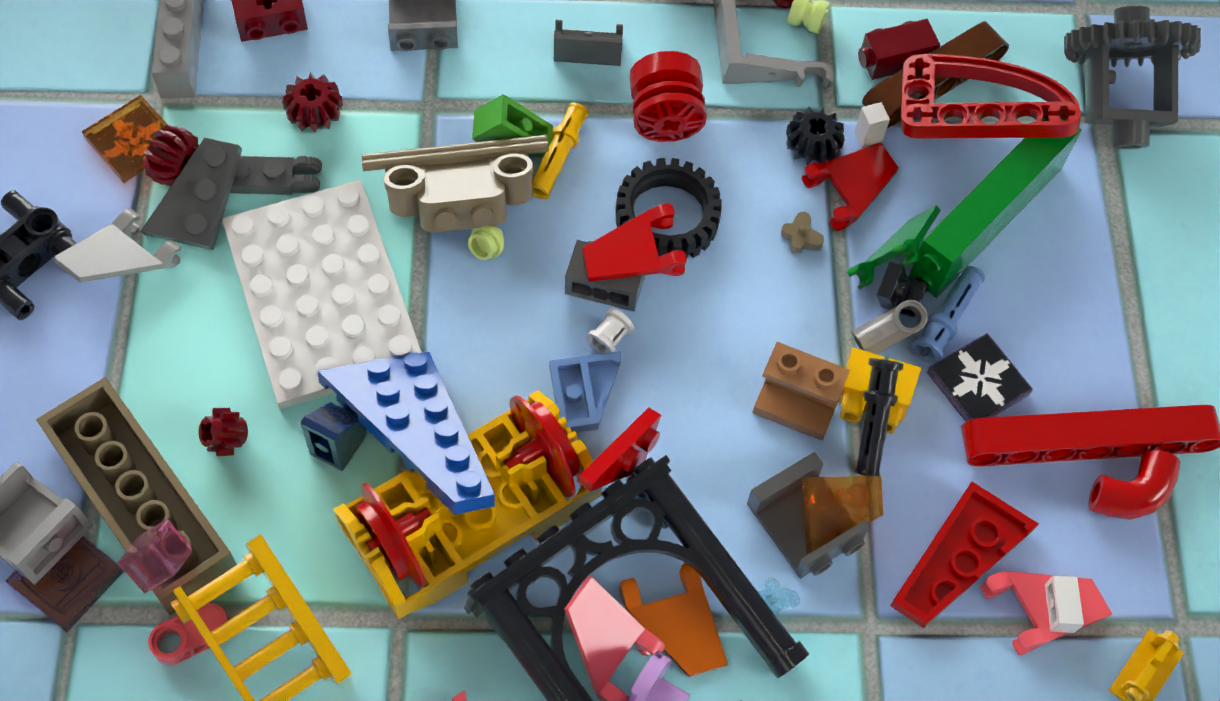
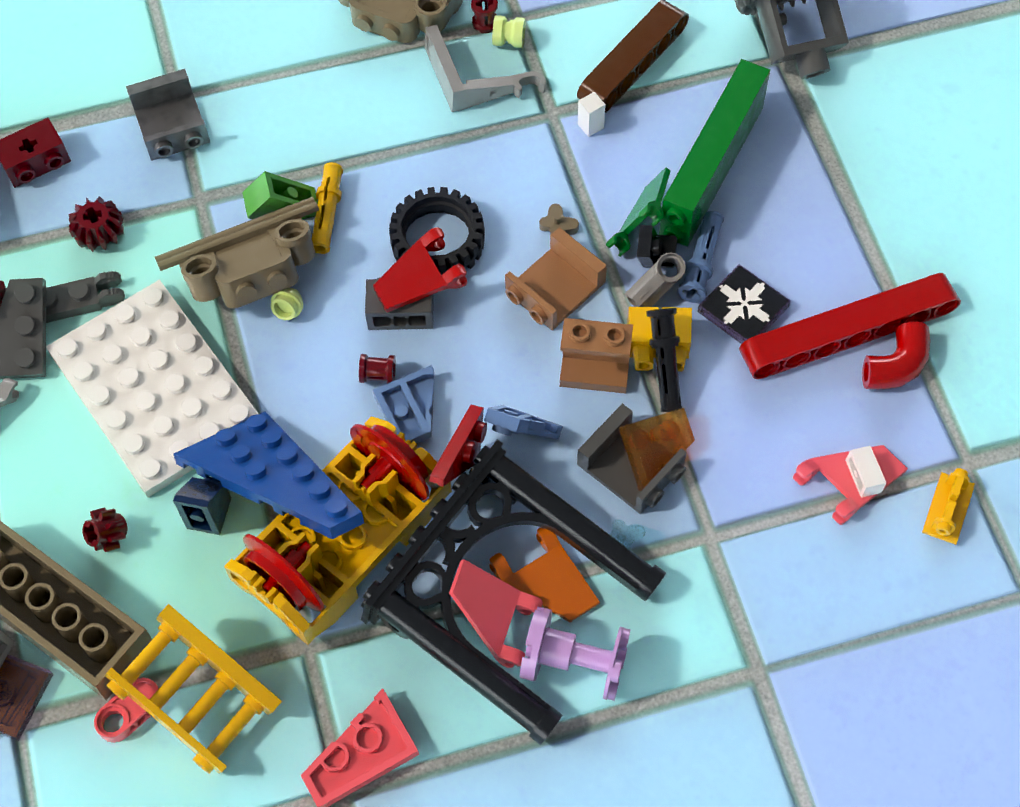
camera: 10 degrees left, 0 degrees up
clear pink panel [117,519,192,594] -> none
dark grey hinge [553,19,623,66] -> none
white bush [586,308,634,354] -> none
red wheel [629,51,707,142] -> none
black gear [786,106,845,165] -> none
red flag [801,142,899,232] -> none
dark red brick [858,18,940,80] -> none
red wing [890,481,1039,628] -> none
red beam [901,54,1081,139] -> none
none -> dark red bush [359,354,396,384]
none -> medium blue wing [484,405,563,439]
none -> medium nougat panel [505,227,607,331]

